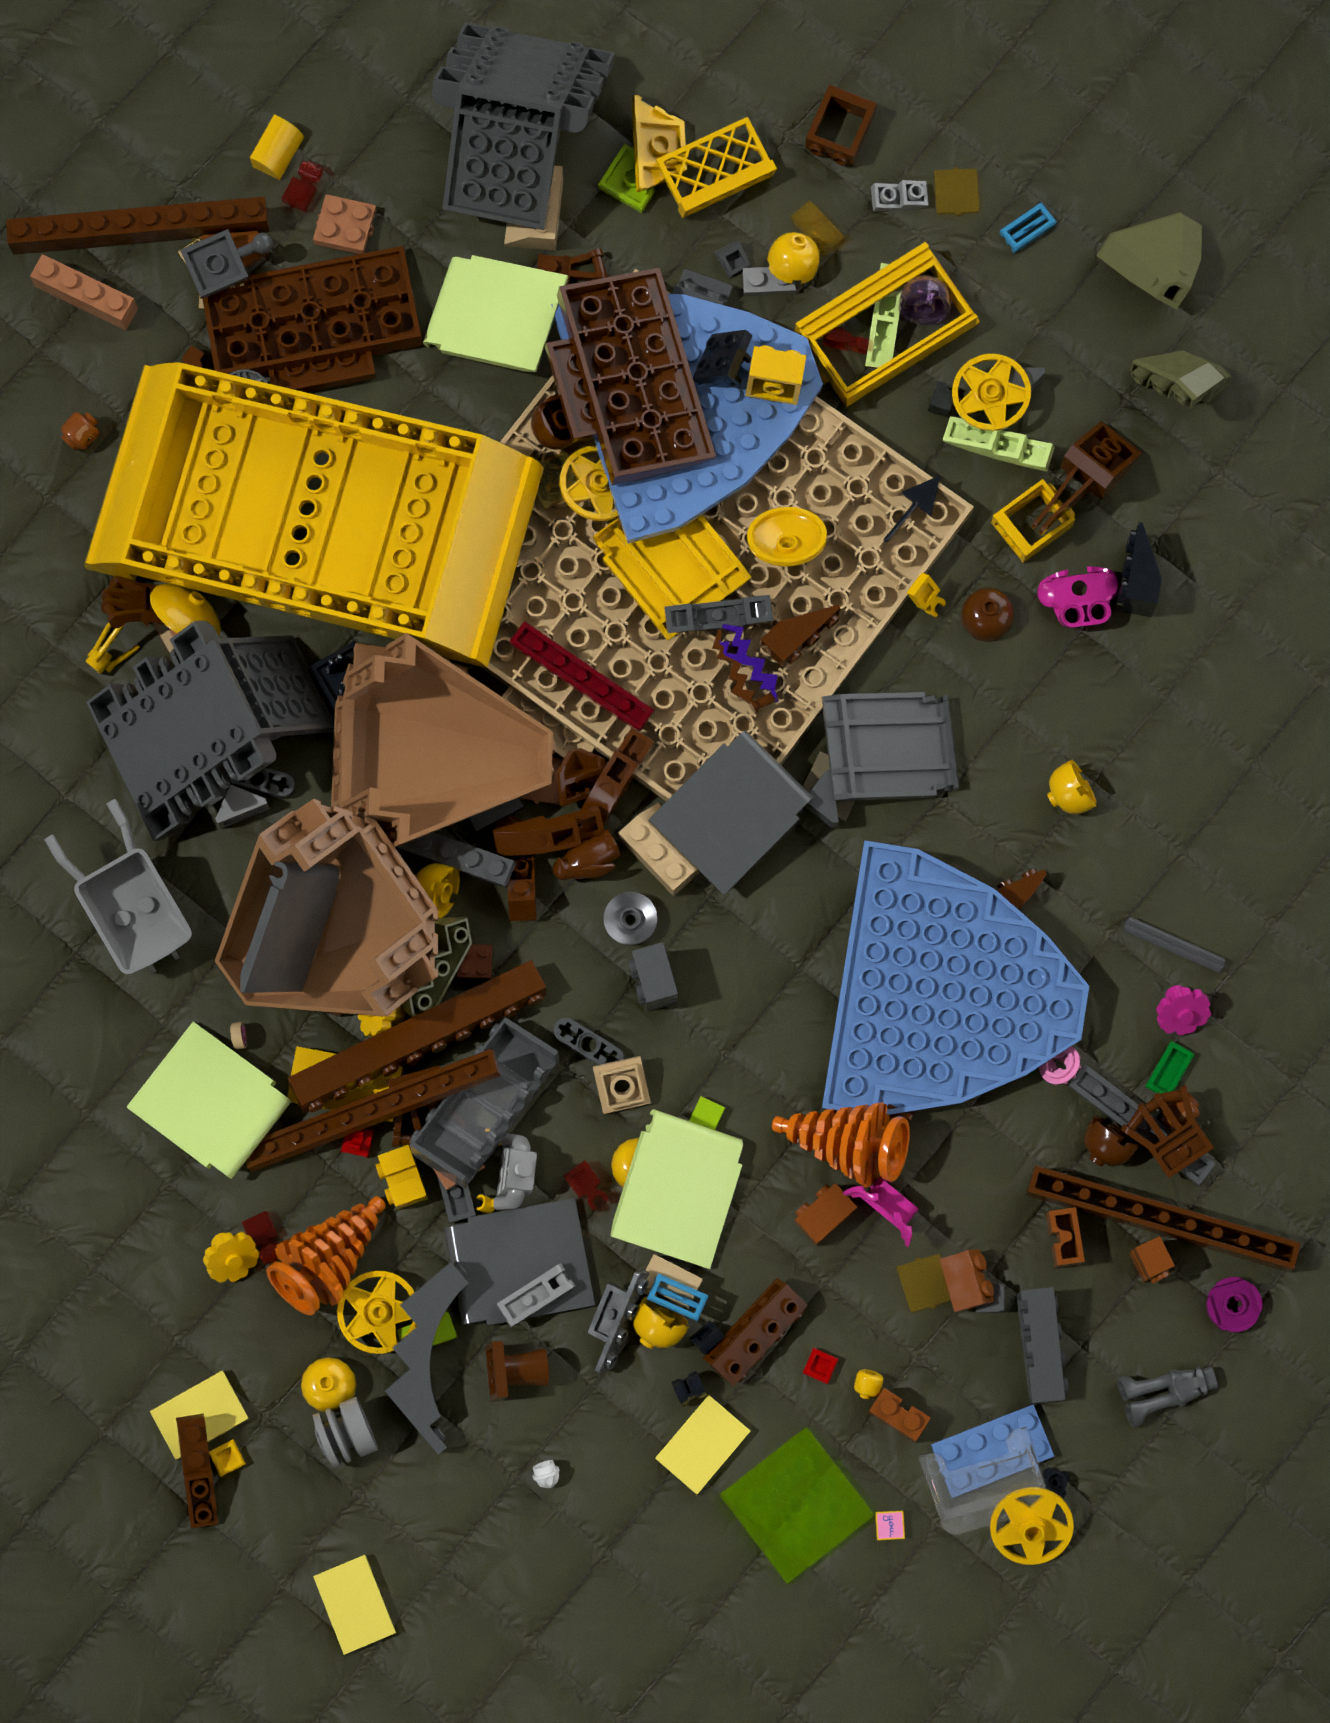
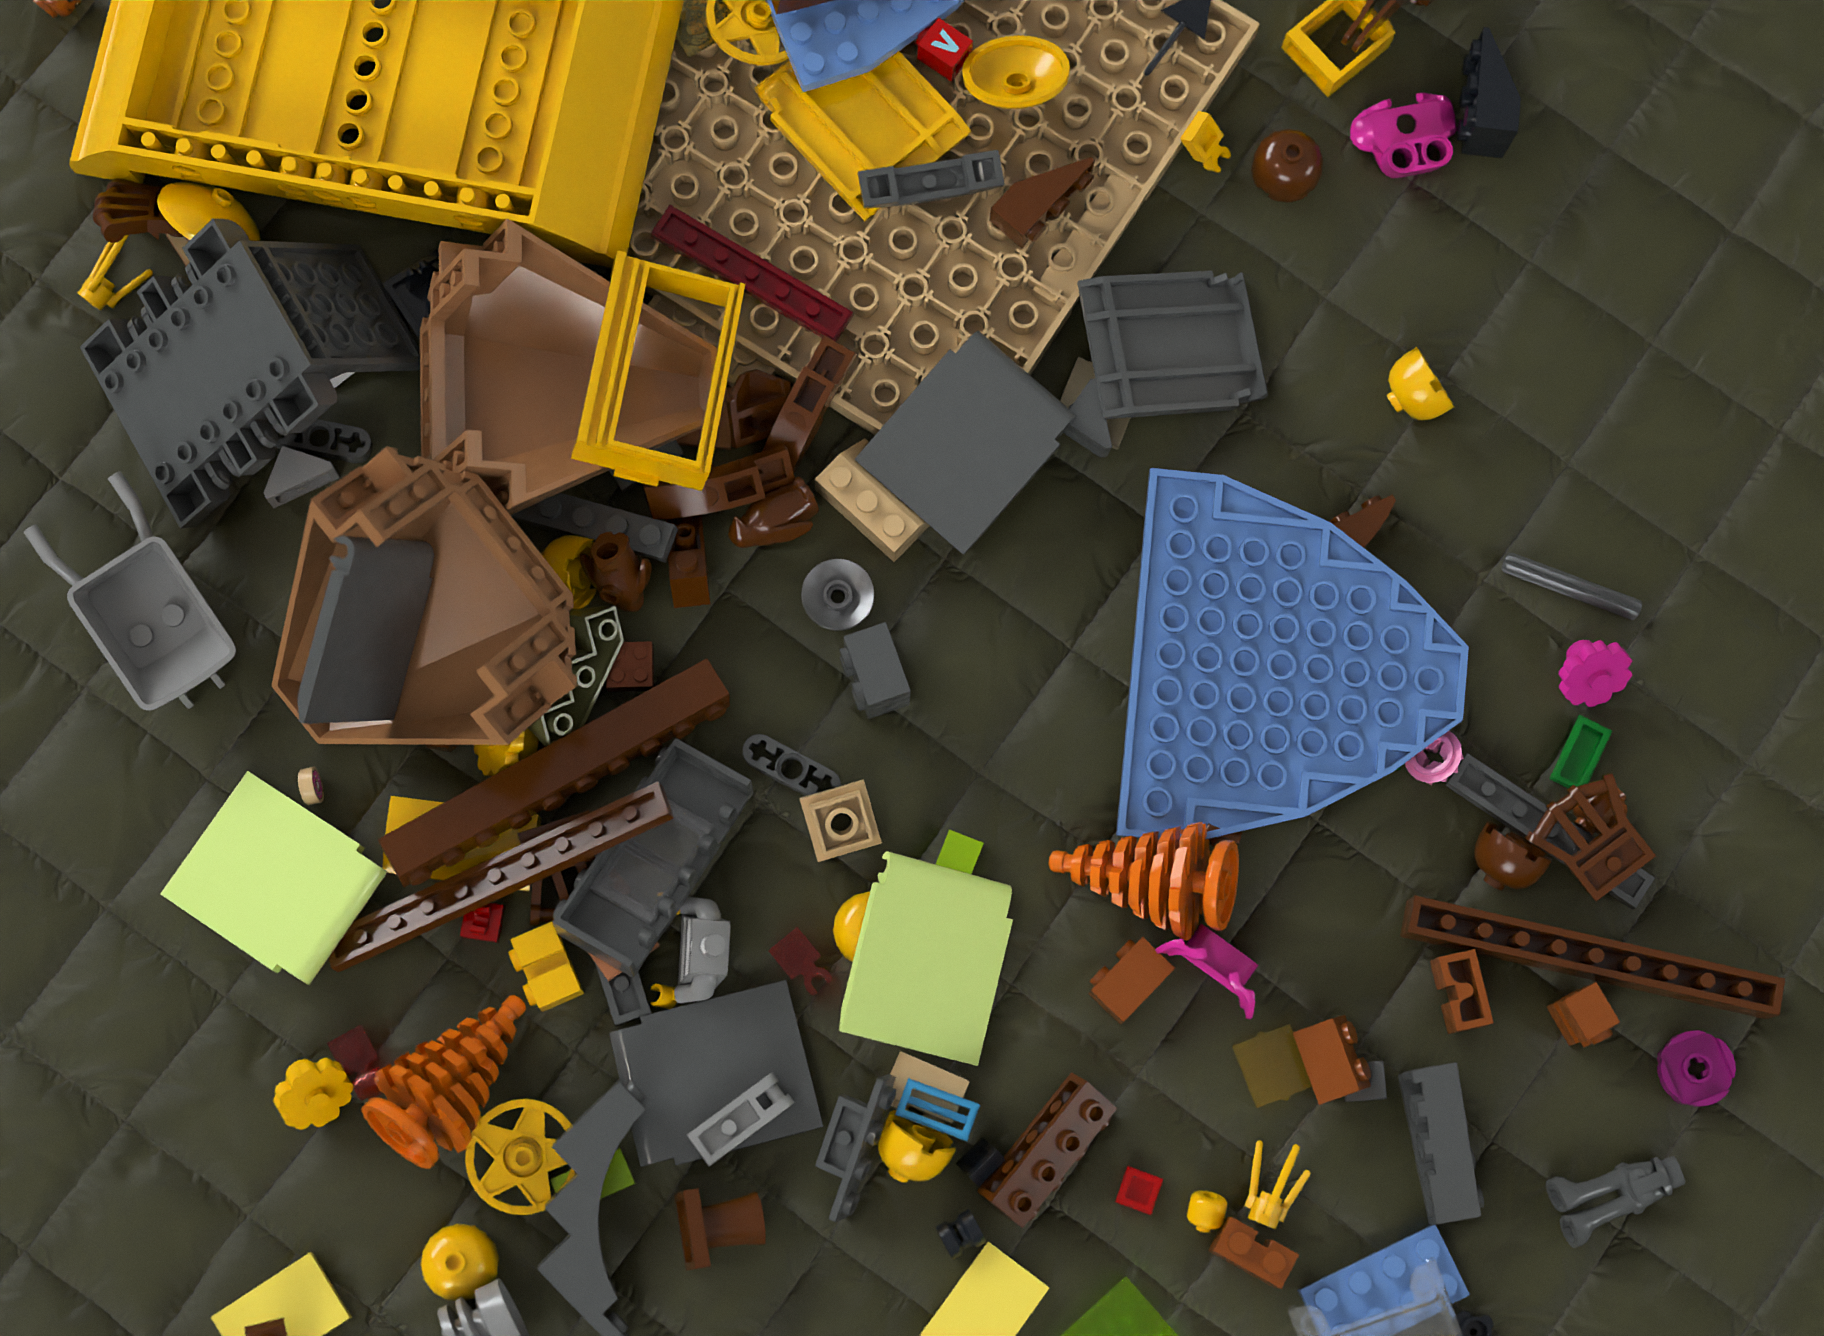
camera: 10 degrees left, 0 degrees up
piece [712,624,779,714] -> none
none -> yellow piece [571,250,745,491]
none -> reddish brown animal [580,531,652,612]
none -> red brick [916,17,973,82]
none -> yellow plant [1244,1140,1311,1230]

